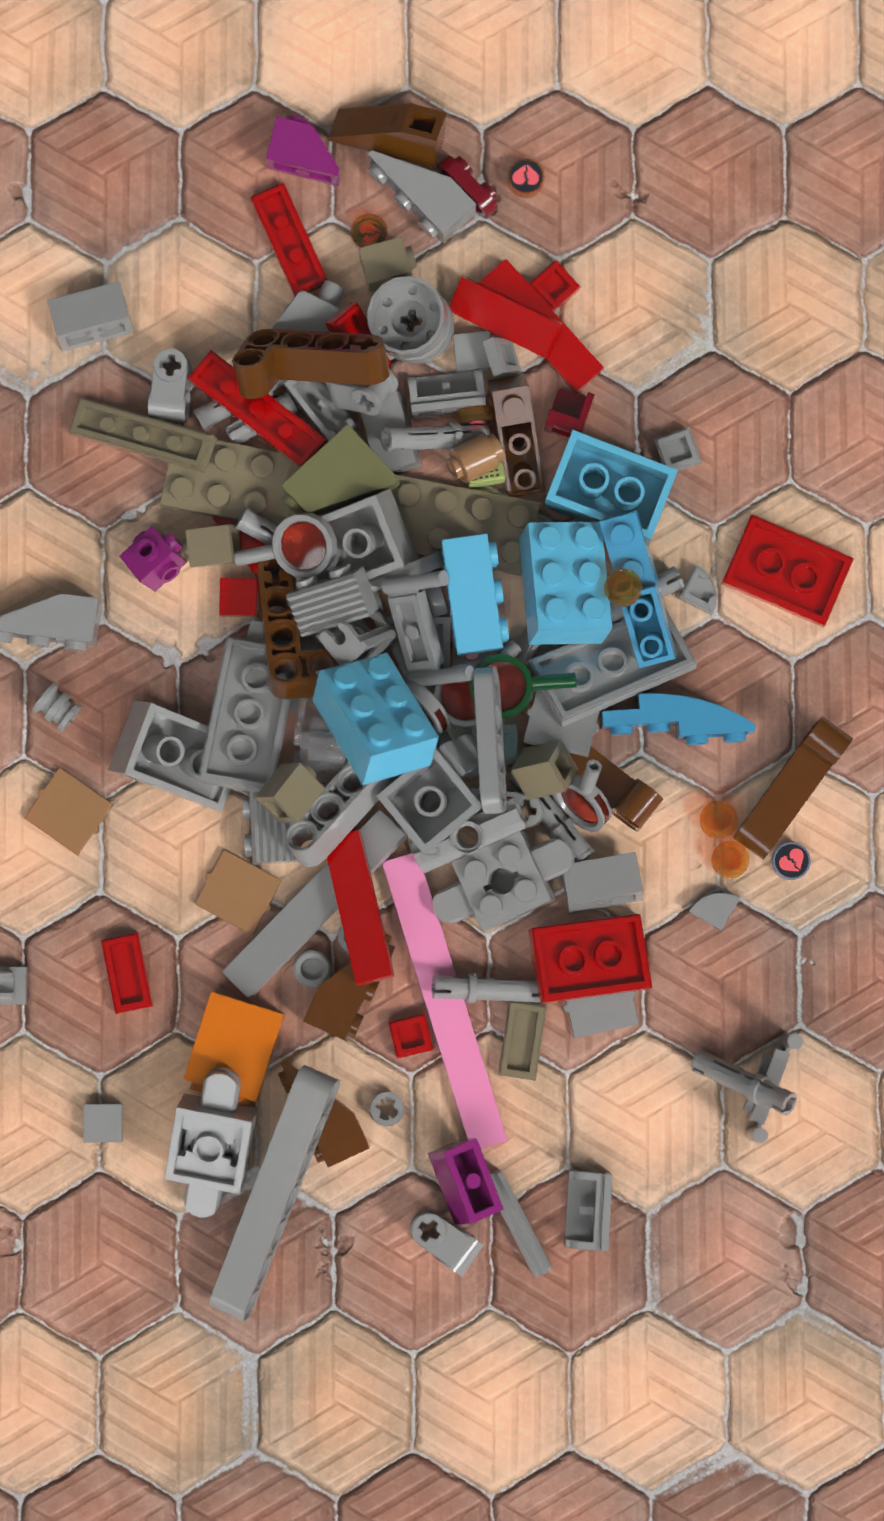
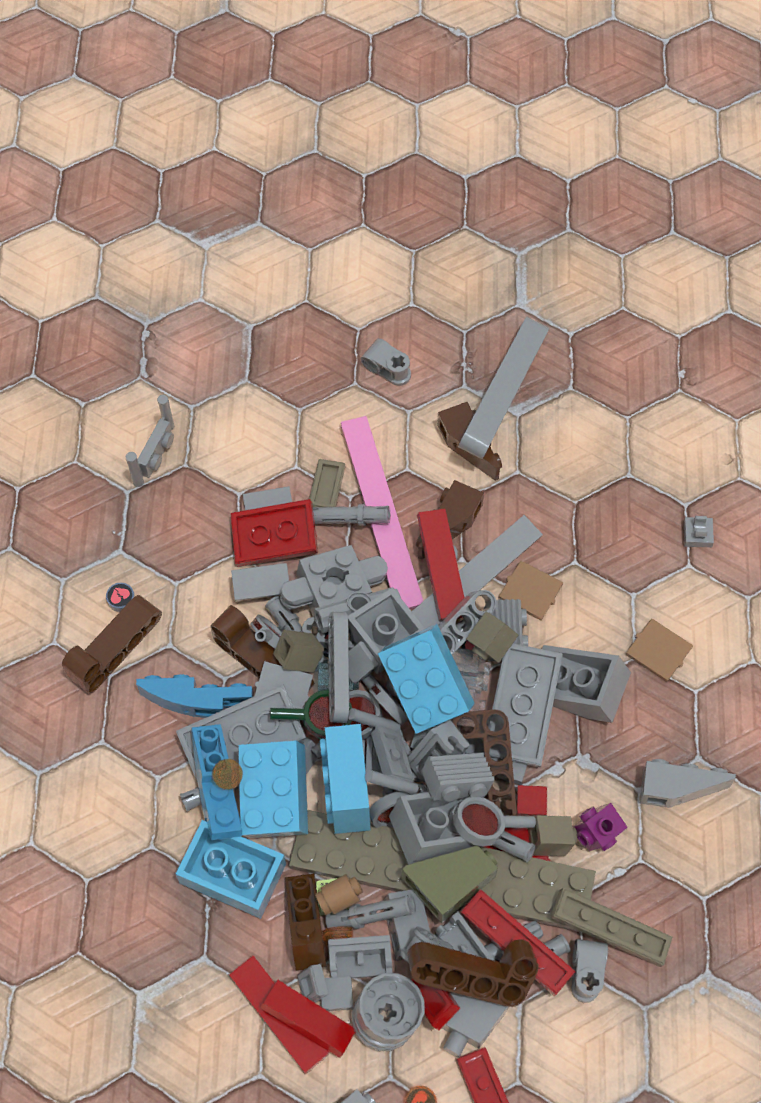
camera: 175 degrees left, 20 degrees down
light grey bush [32,682,83,732] -> none
light grey hinge [48,281,134,351] -> none
light grey tile [84,1104,123,1143] -> none
red tile [101,932,154,1014] -> none
light grey brick [165,1067,258,1217] -> none
orange brick [183,992,285,1106] -> none
light grey tile [293,950,331,988] -> none
dark tan brick [359,236,417,293] -> none
light grey bush [370,1092,404,1127] -> none
red tile [388,1013,433,1059] -> none
light grey tile [424,587,448,617] -> none
magenta brick [427,1138,504,1225] -> none
light grey axle [491,1170,551,1277] -> none
red tile [529,260,581,312] -> none
dark red panel [544,389,595,439] -> none
light grey hinge [565,1170,613,1251] -> none
light grey tile [653,427,702,472] -> none
light grey tile [679,565,717,616] -> none
light grey tile [688,893,740,931] -> none
light grey pin [691,1049,797,1116] -> none
clear orange plate [700,801,737,839] -> none
clear orange plate [711,841,749,879] -> none
red tile [721,514,854,628] -> none

